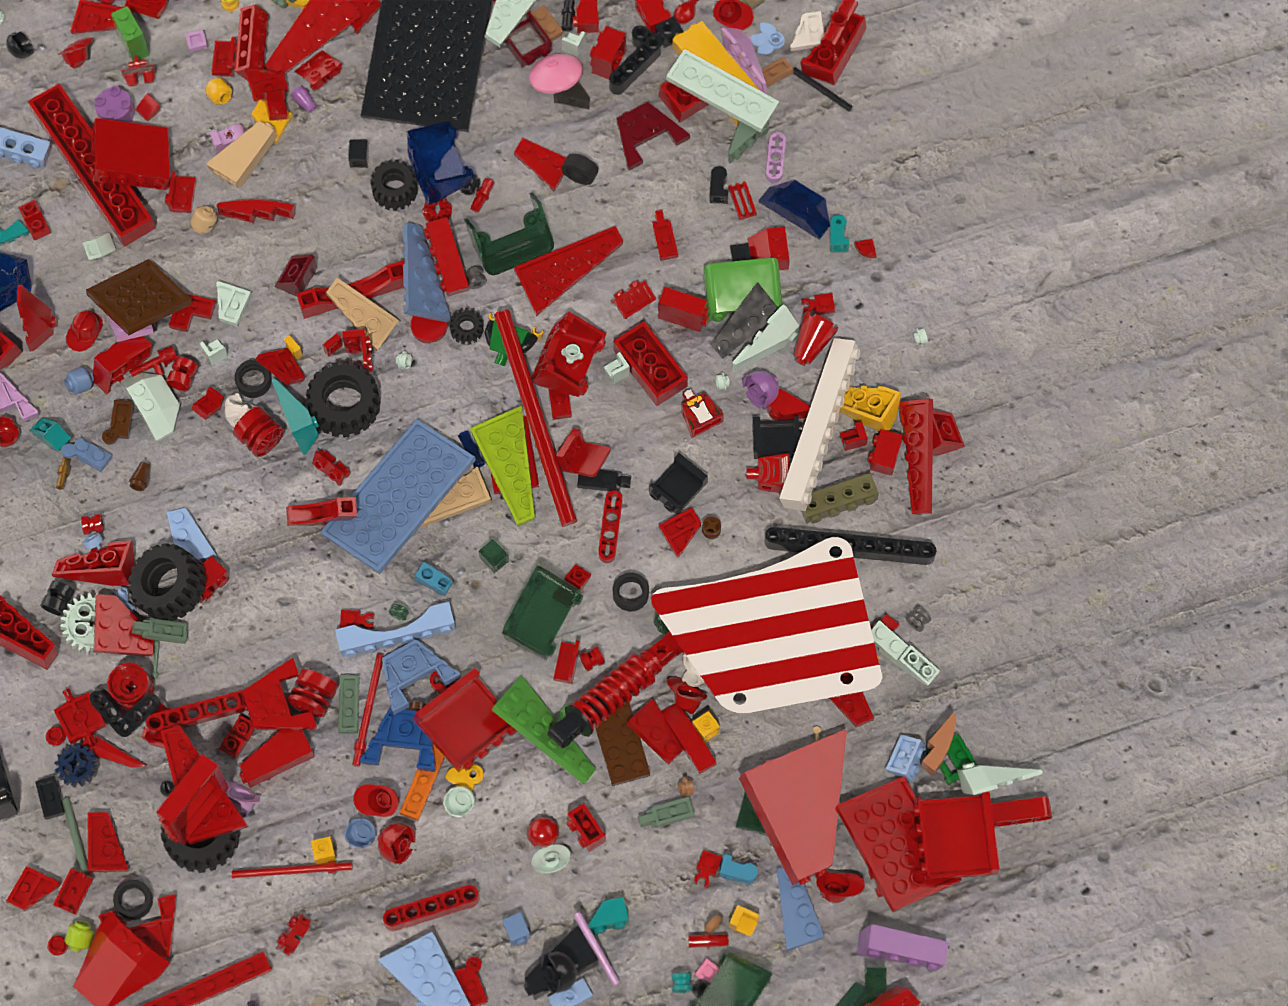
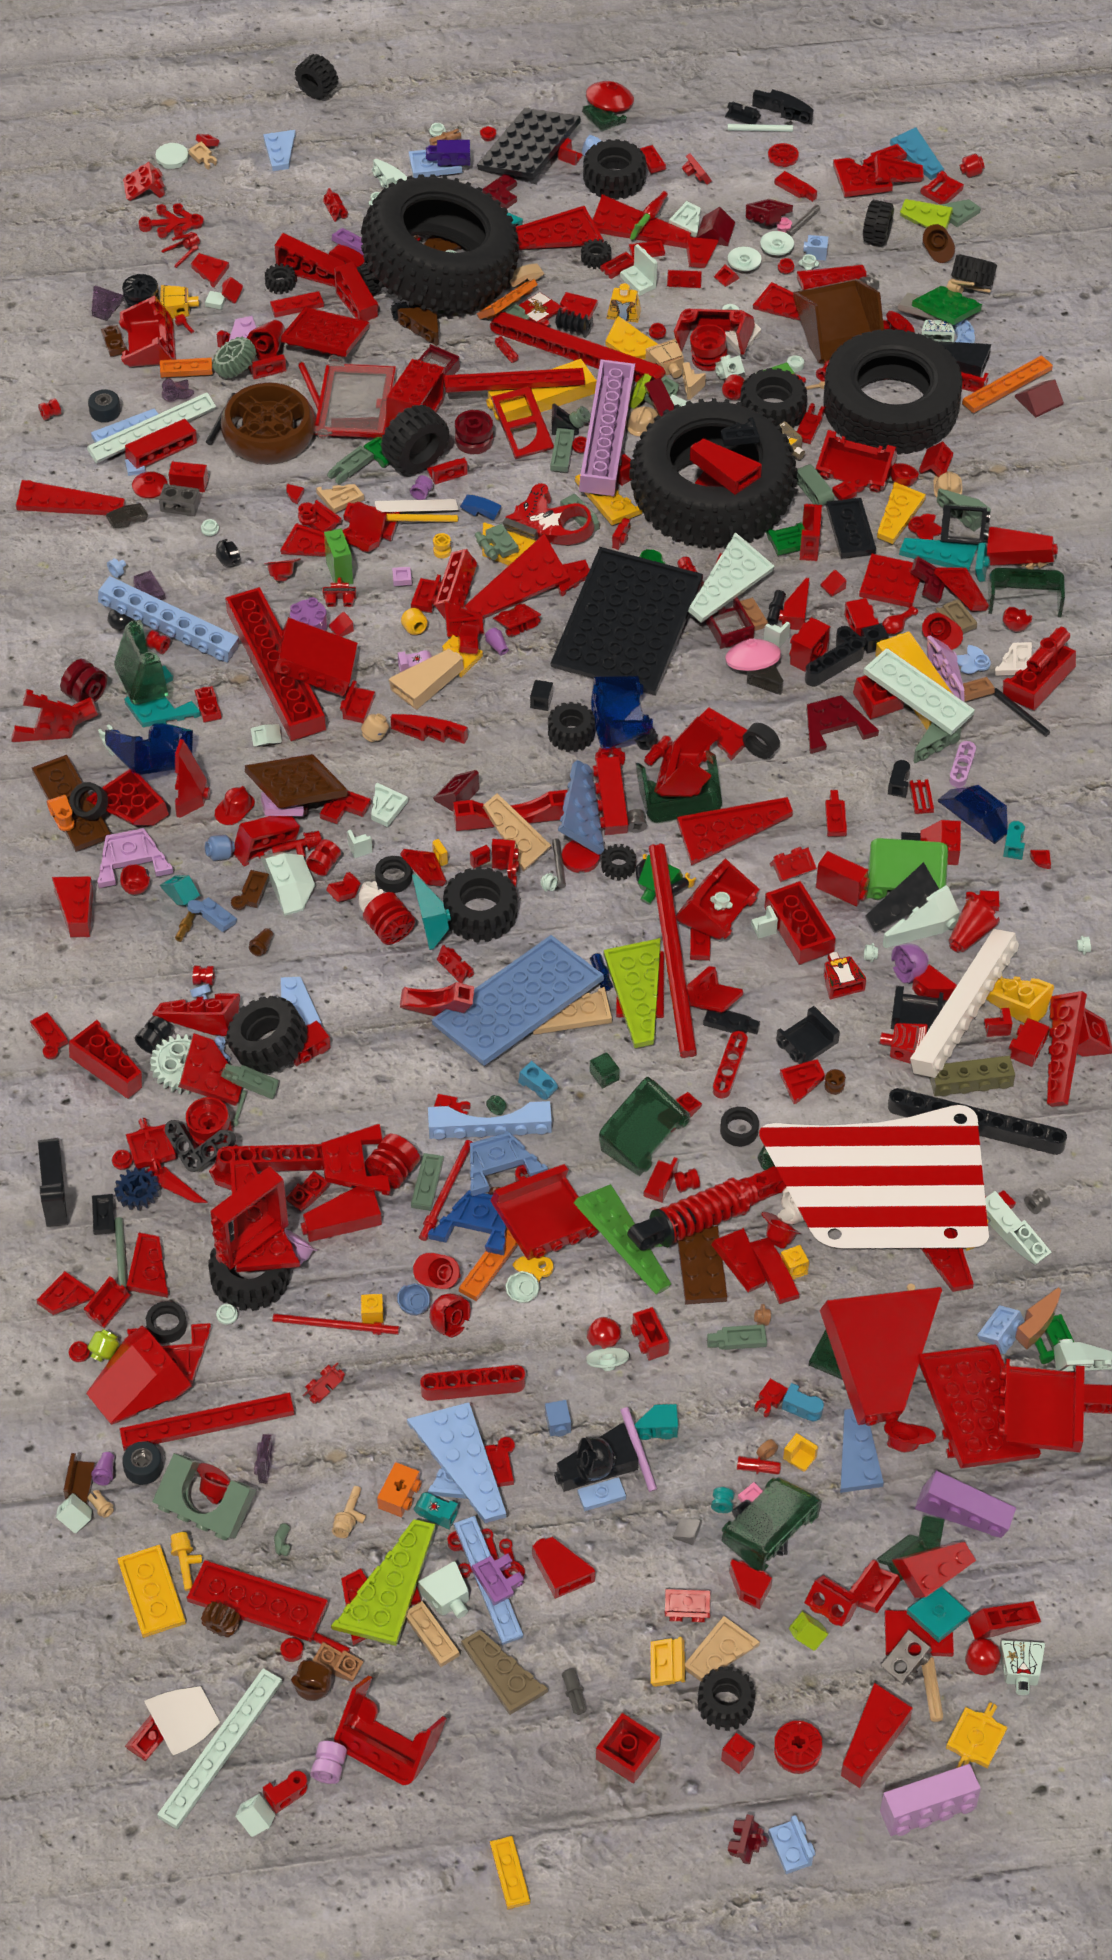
camera: 10 degrees right, 15 degrees down
none -> light aqua plate [216,1304,238,1325]
none -> flat silver bar [552,838,566,888]
none -> red windscreen [654,716,722,797]

